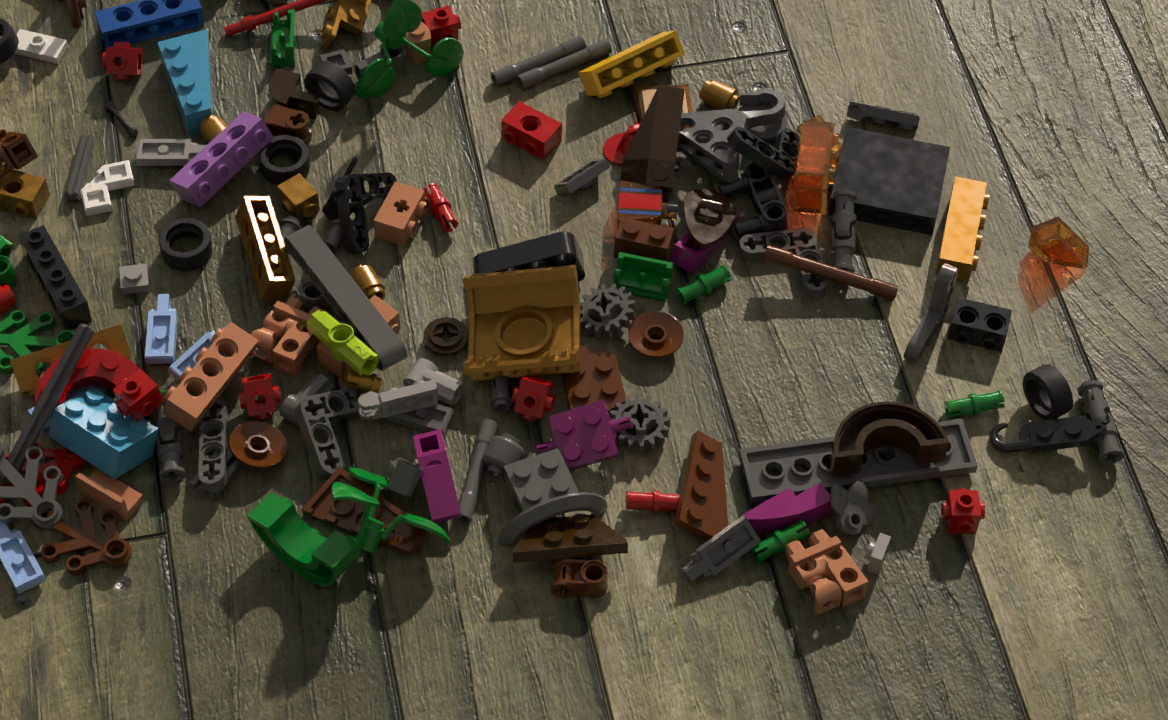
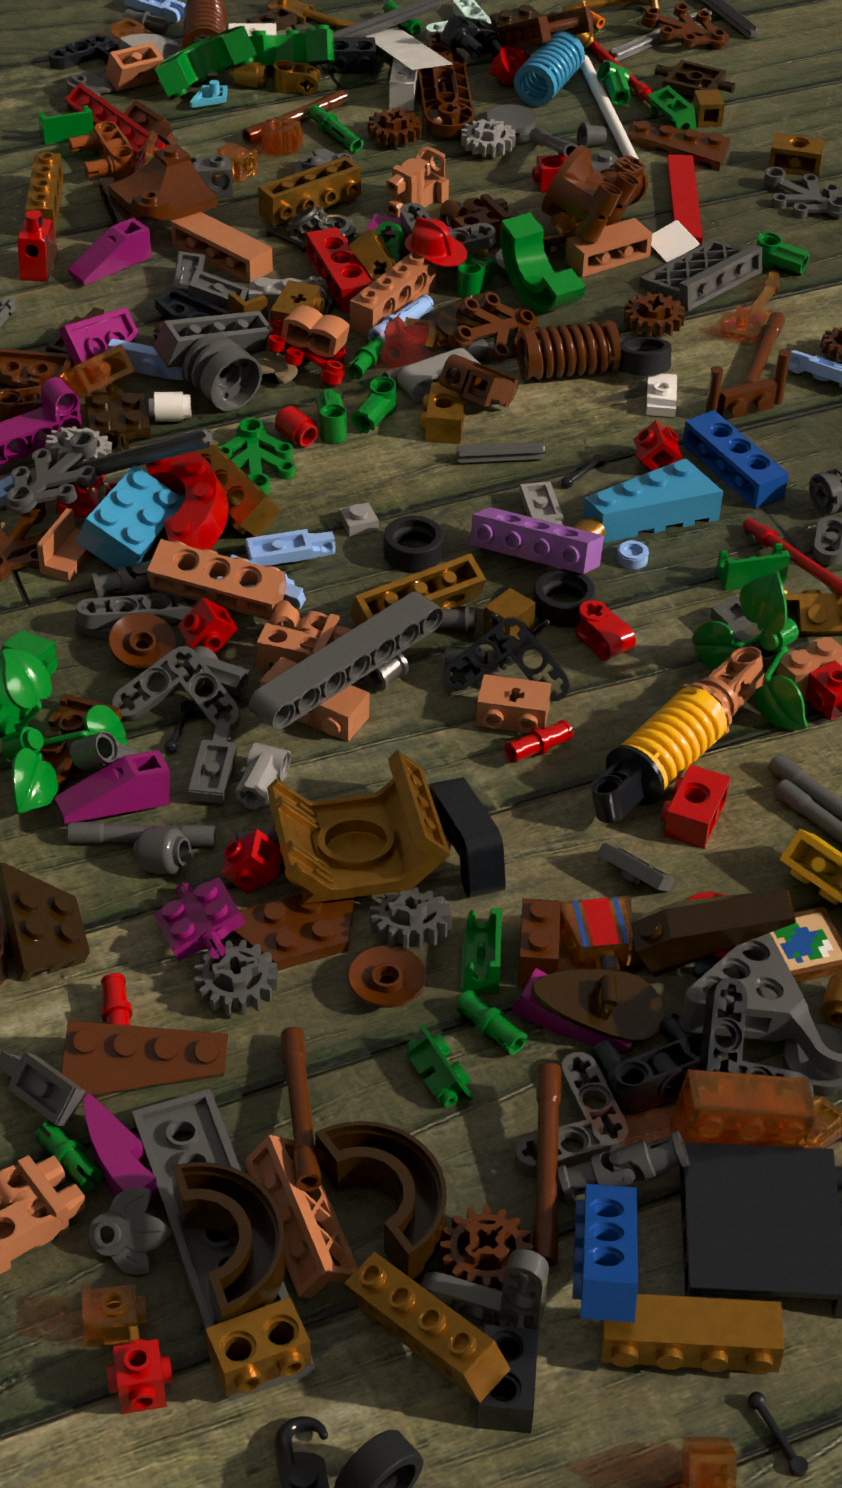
camera: 80 degrees right, 10 degrees down
black brick [18,225,92,330] -> none
white tile [80,160,135,216] -> none
red brick [113,369,164,422] -> none
reddish brown piece [263,104,312,144] -> none
dark brown brick [269,68,320,120] -> none
black tyre [304,61,356,111] -> none
lime piece [307,310,379,376] -> none
pearl gold pin [343,369,381,394] -> none
pearl gold brick [350,265,385,300] -> none
light grey hinge [357,379,438,420] -> none
dark brown gear [424,317,468,357] -> none
dark grey piece [498,448,607,544] -> none
light grey plate [865,533,891,575] -> none
green pin [944,390,1005,419] -> none
none -> clear orange brick [81,1284,147,1347]
none -> black hinge [164,701,195,753]
none -> pearl gold brick [205,1297,311,1397]
none -> nougat fence [244,1135,358,1299]
none -> reddish brown piece [280,1027,322,1191]
none -> dark brown brick [315,1121,447,1280]
none -> pearl gold brick [344,1251,510,1403]
none -> green hinge [406,1024,474,1107]
none -> reddish brown gear [439,1205,533,1291]
none -> blue brick [572,1184,638,1323]
none -> red piece [575,600,636,661]
none -> piece [590,647,765,823]
none -> light blue tile [616,540,649,569]
none -> black hinge [748,1391,808,1477]

